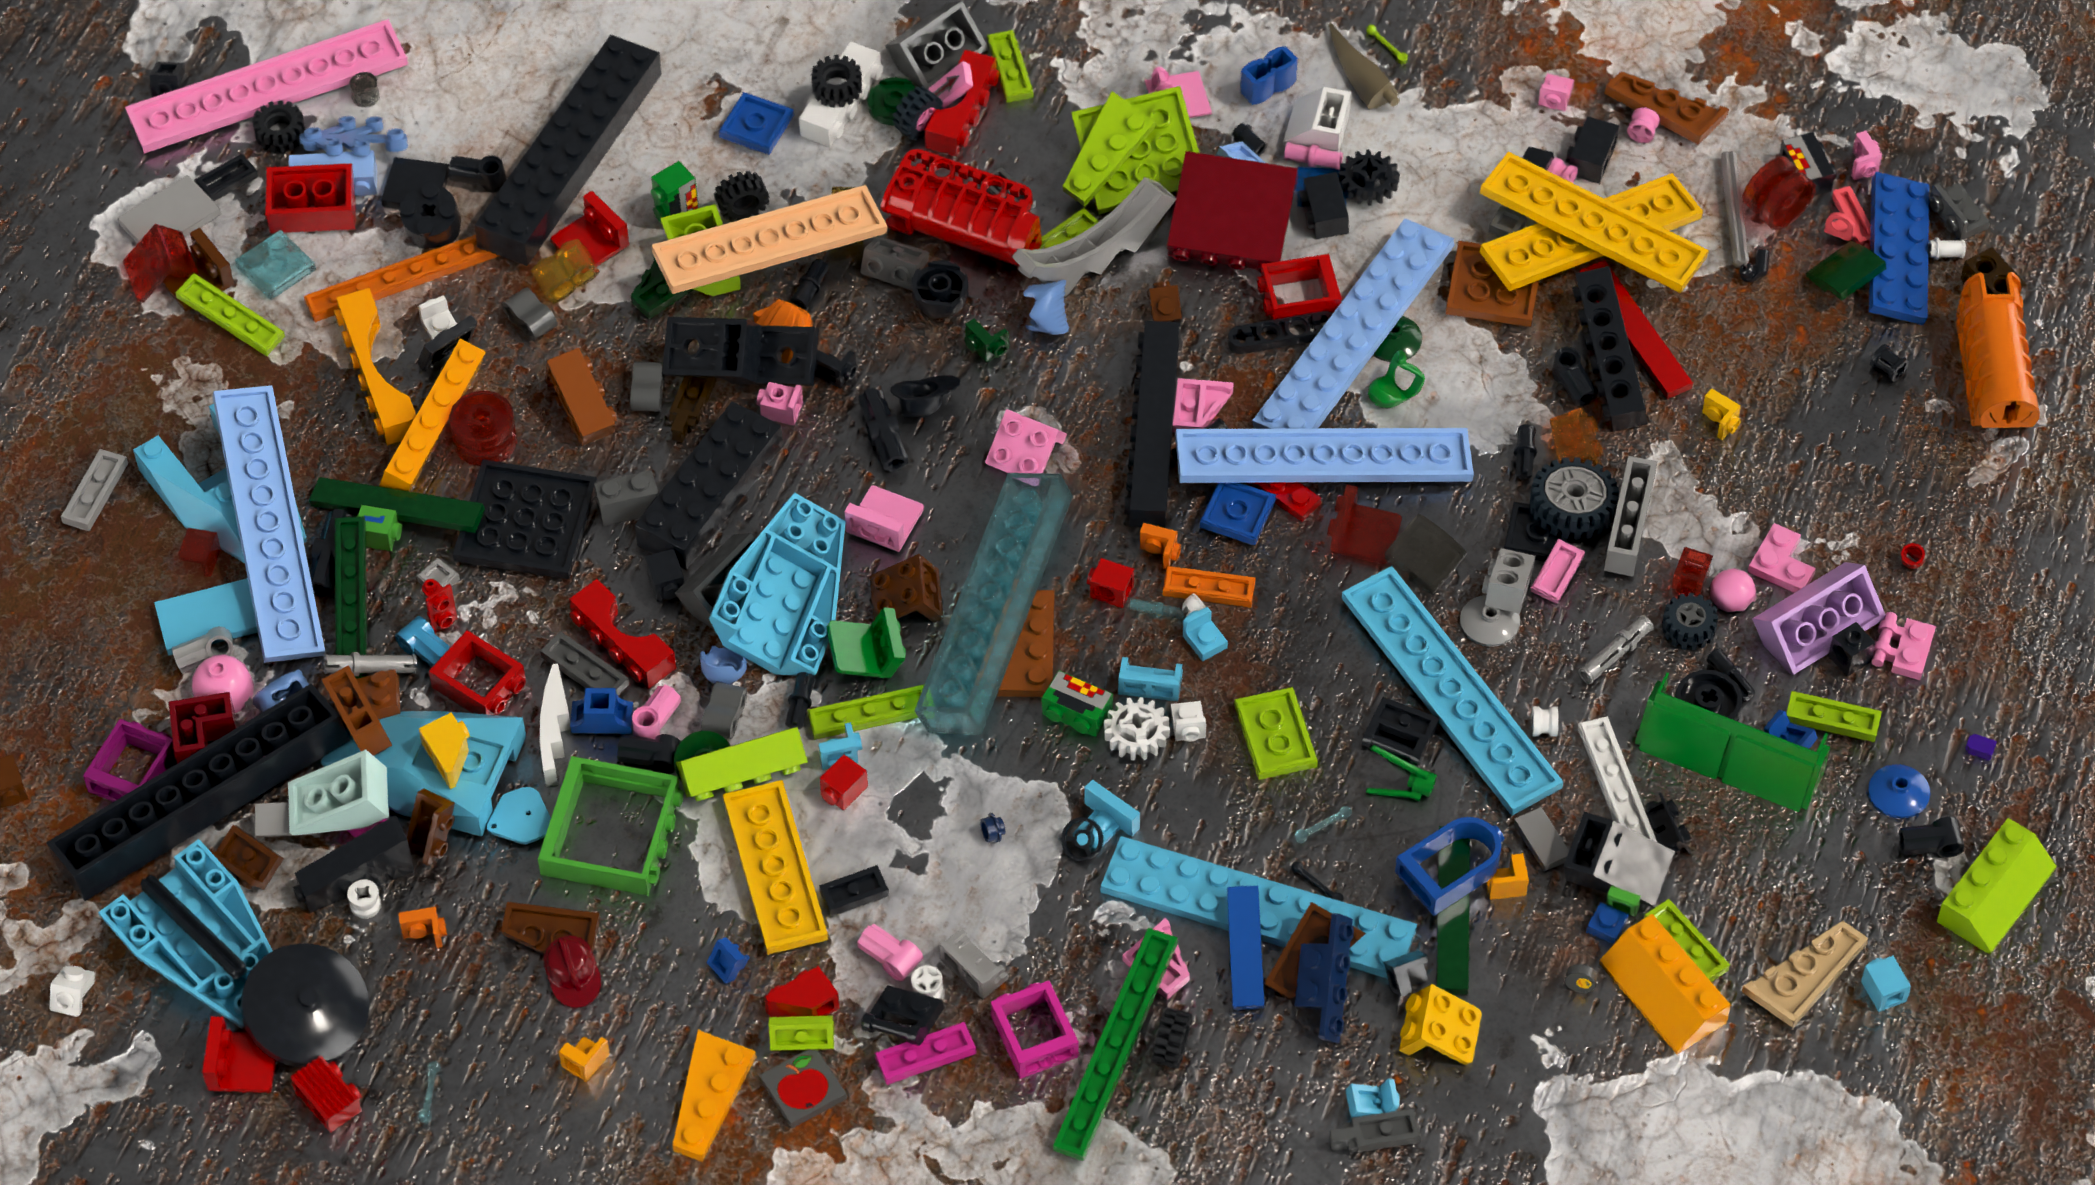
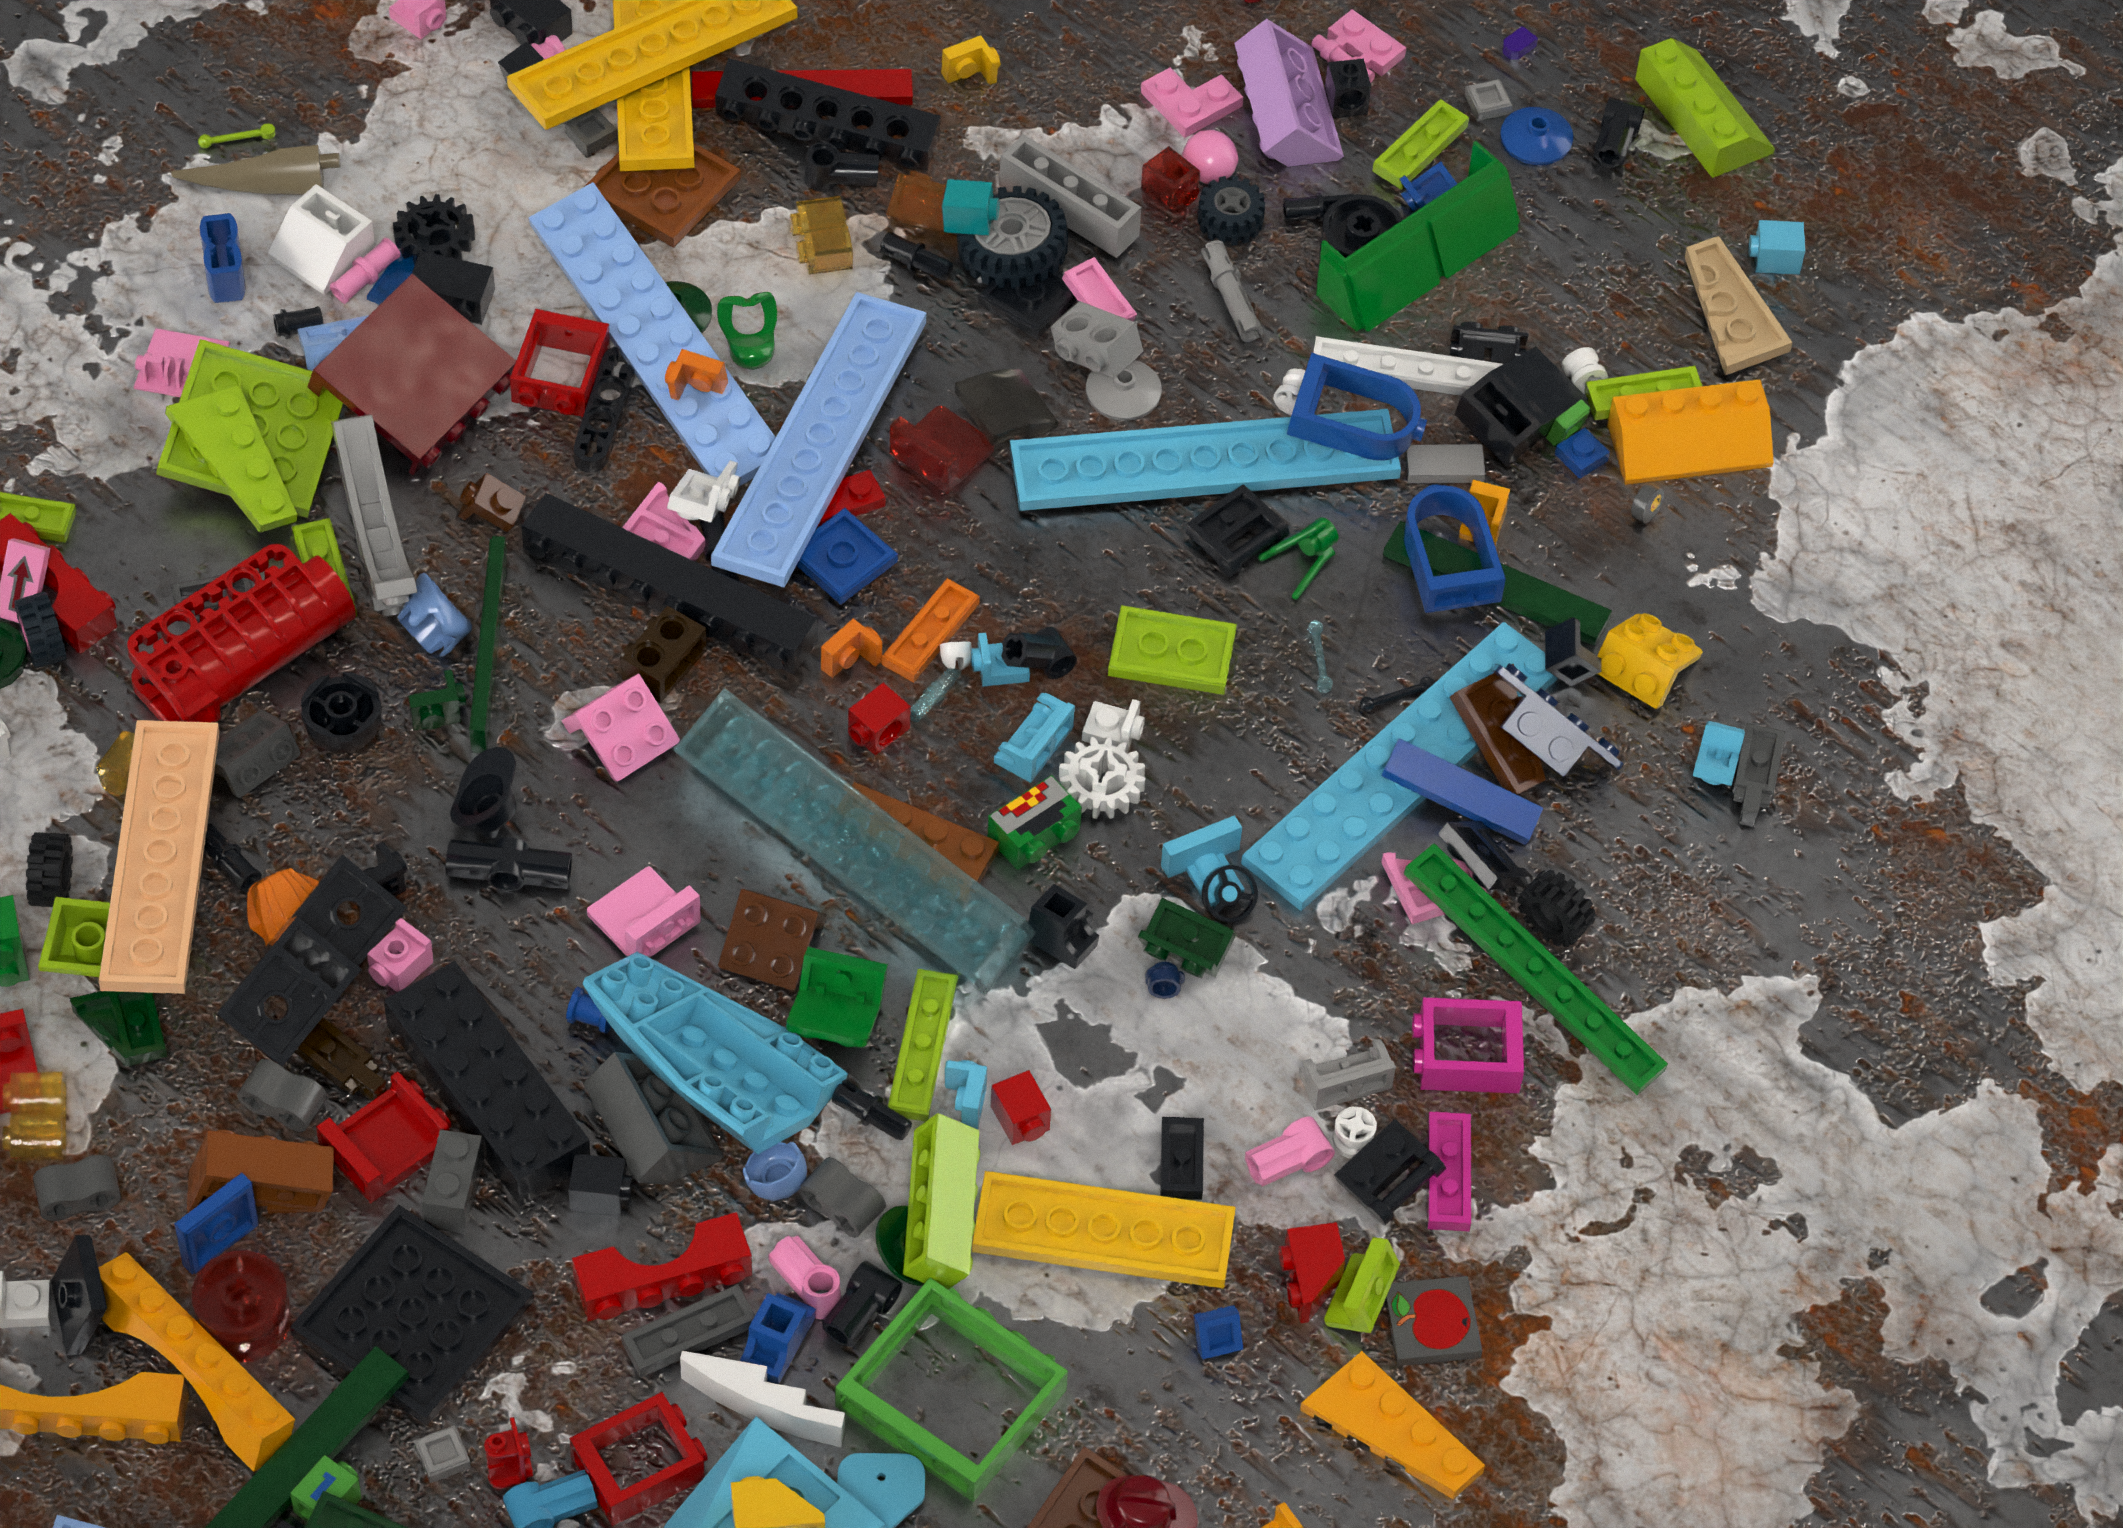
camera: 70 degrees left, 0 degrees up
none -> blue plate [174,1173,259,1275]
none -> red panel [316,1071,452,1203]
none -> dark green tile [469,536,507,753]
none -> dark brown brick [620,606,707,704]
none -> orange bracket [665,349,728,400]
none -> white bracket [667,460,741,522]
none -> clear yellow brick [790,196,853,275]
none -> teal brick [942,179,1000,236]
none -> black piece [1001,627,1077,680]
none -> black brick [1025,884,1100,969]
none -> dark green bracket [1138,898,1237,978]
none -> blue window [1287,353,1427,460]
none -> black plate [1438,821,1533,893]
none -> light grey tile [1464,79,1512,121]
none -> white wheel [1561,347,1608,395]

